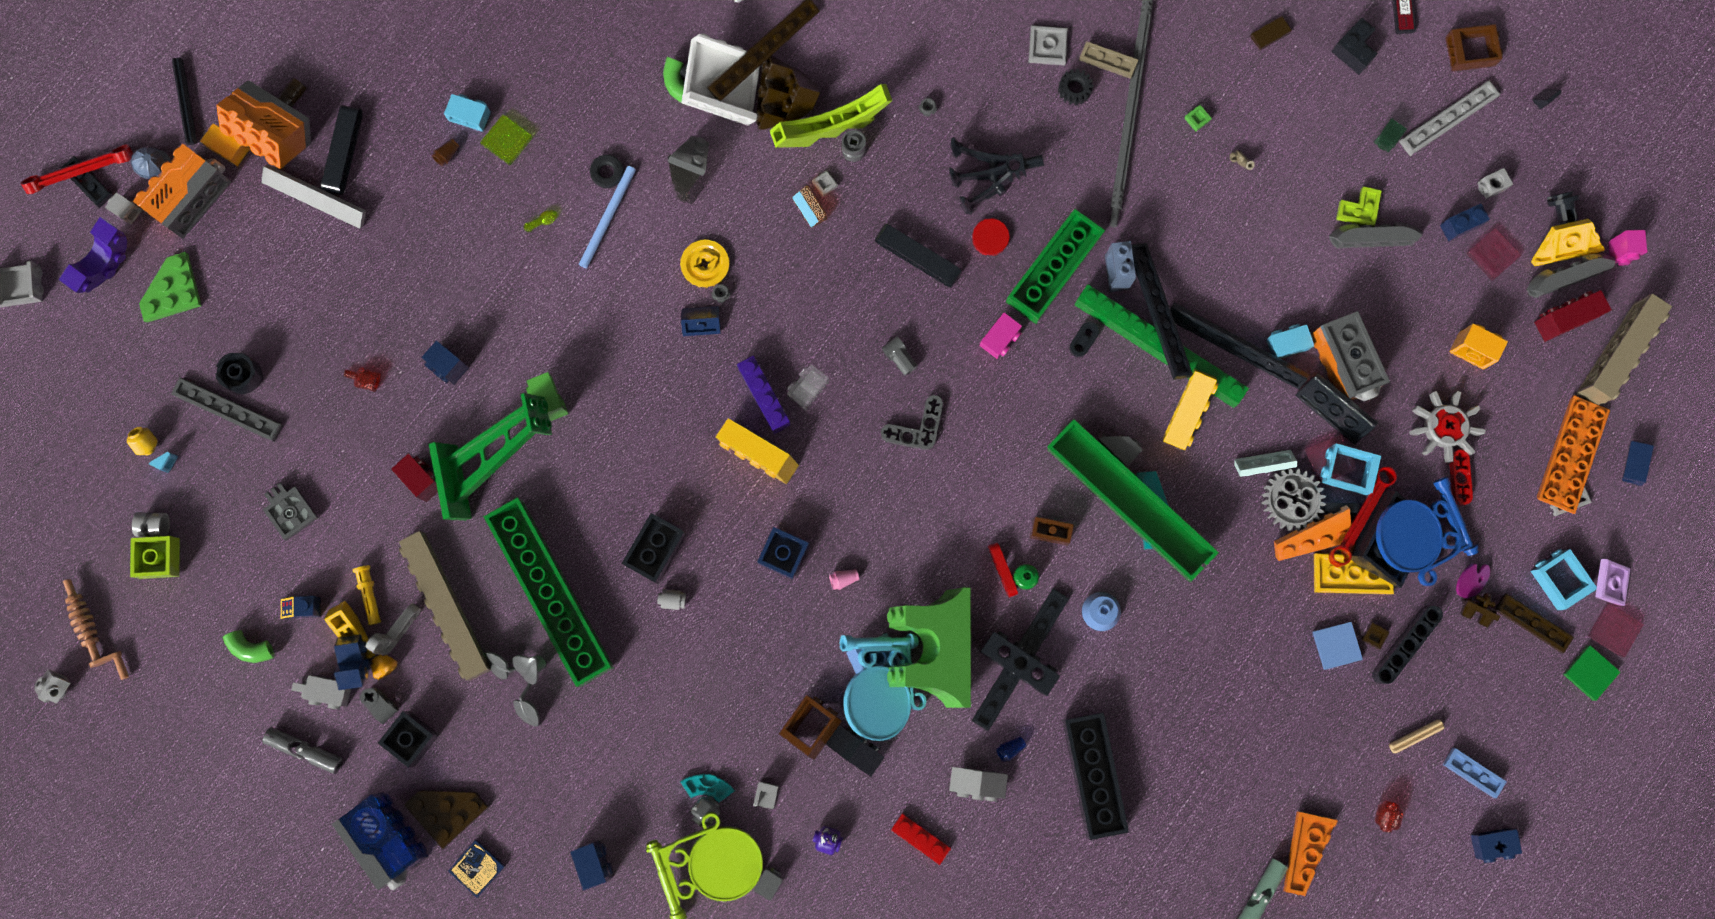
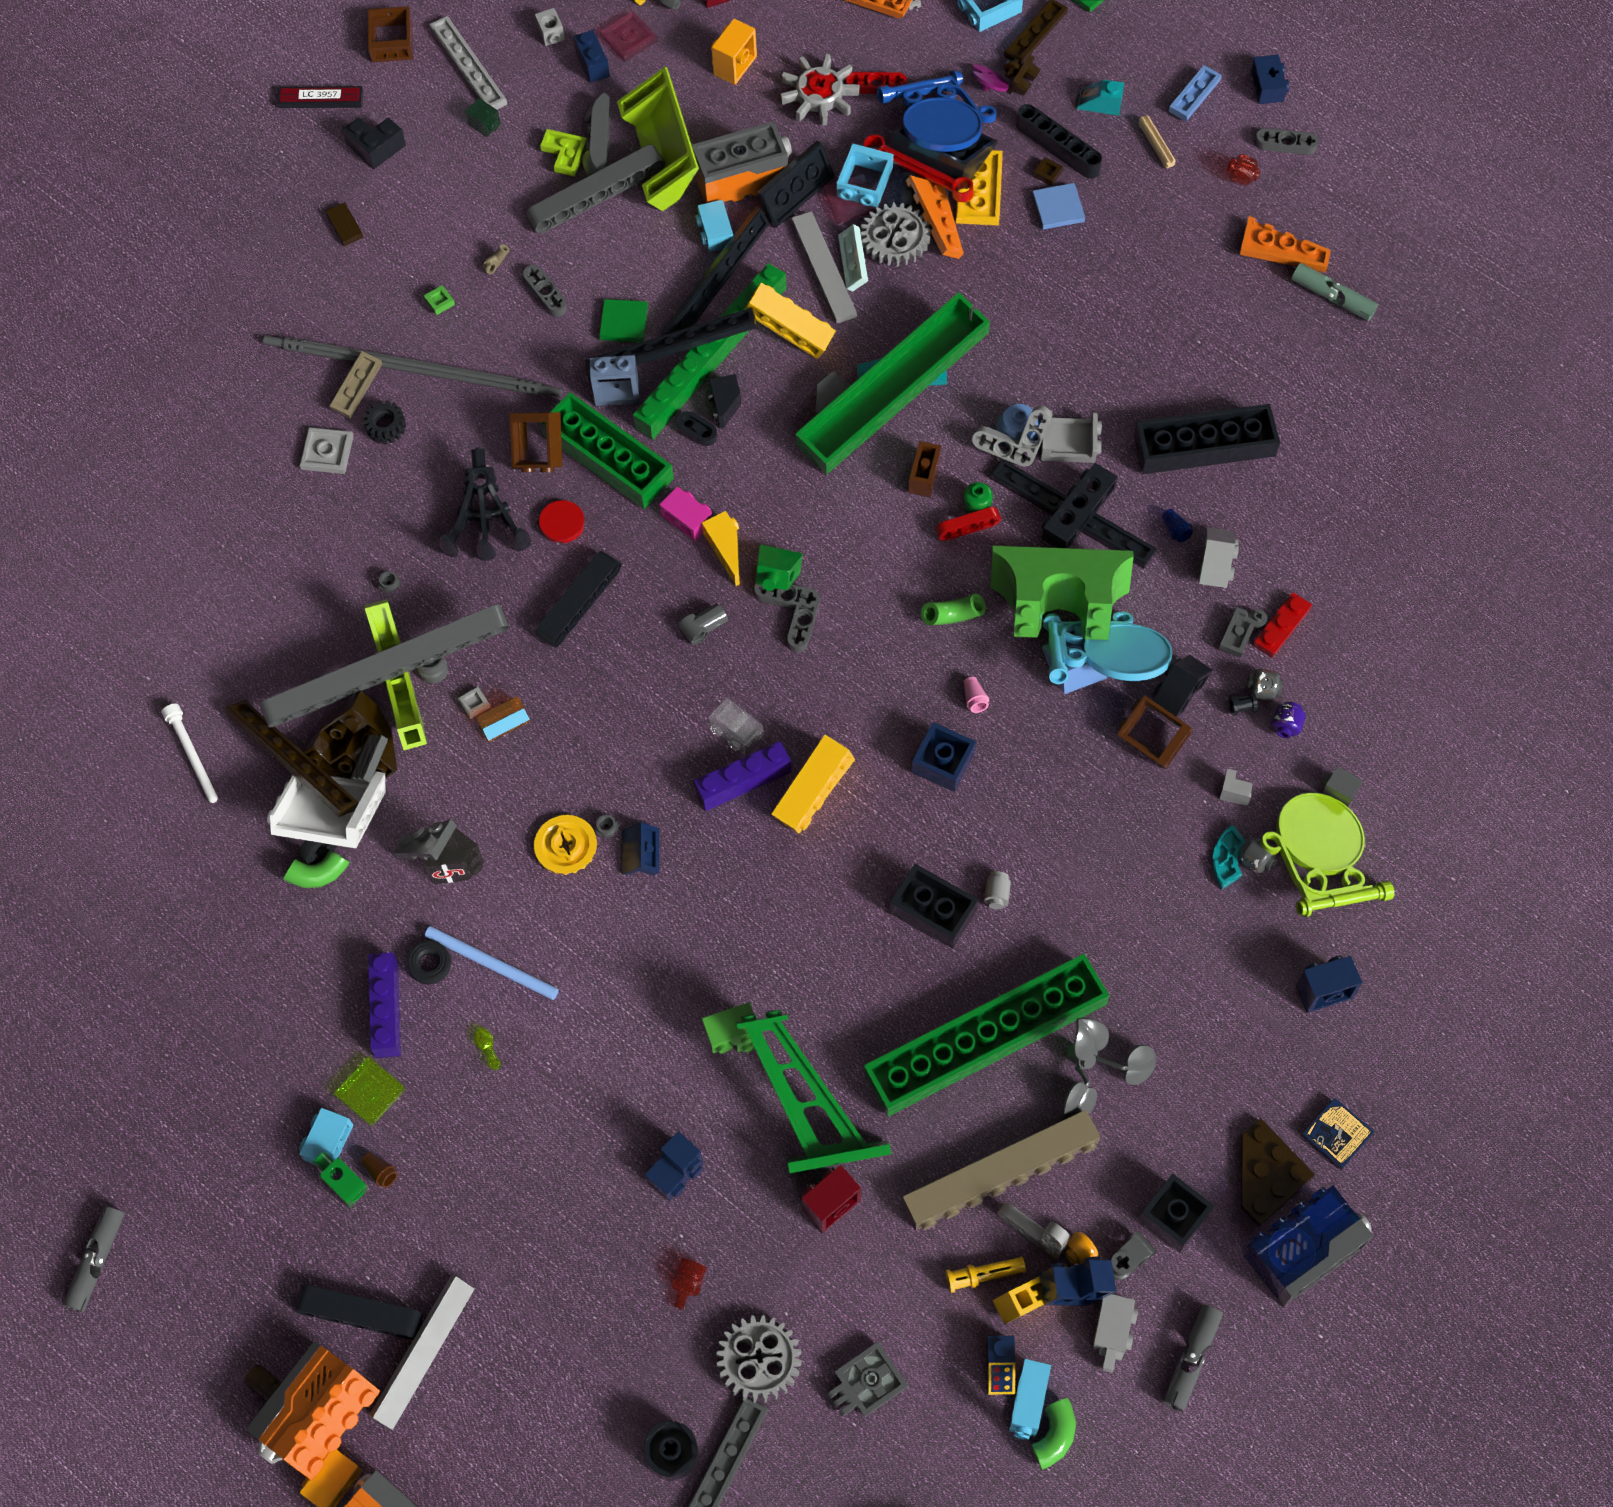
camera: 85 degrees left, 15 degrees down
none -> dark grey beam [259,605,510,727]
none -> green torso [313,1151,368,1208]
none -> dark grey tile [351,735,388,783]
none -> dark purple brick [368,952,401,1058]
none -> reddish brown window [509,412,563,472]
none -> dark grey beam [523,265,567,317]
none -> dark grey beam [526,145,666,234]
none -> green tile [600,299,648,342]
none -> lime slope [617,66,699,211]
none -> yellow slope [702,511,740,586]
none -> black slope [707,374,741,428]
none -> light grey gear [716,1315,802,1403]
none -> green torso [756,545,803,591]
none -> light grey tile [792,211,857,324]
none -> bright green cylinder [921,593,986,625]
none -> light grey beam [972,405,1051,467]
none -> medium azure window [1009,1359,1051,1440]
none -> light grey panel [1041,410,1102,463]
none -> teal slope [1077,80,1125,116]
none -> dark grey hinge [1219,607,1267,658]
none -> black bush [1229,692,1258,716]
none -> dark grey head [1246,668,1283,701]
none -> dark grey beam [1255,128,1319,155]

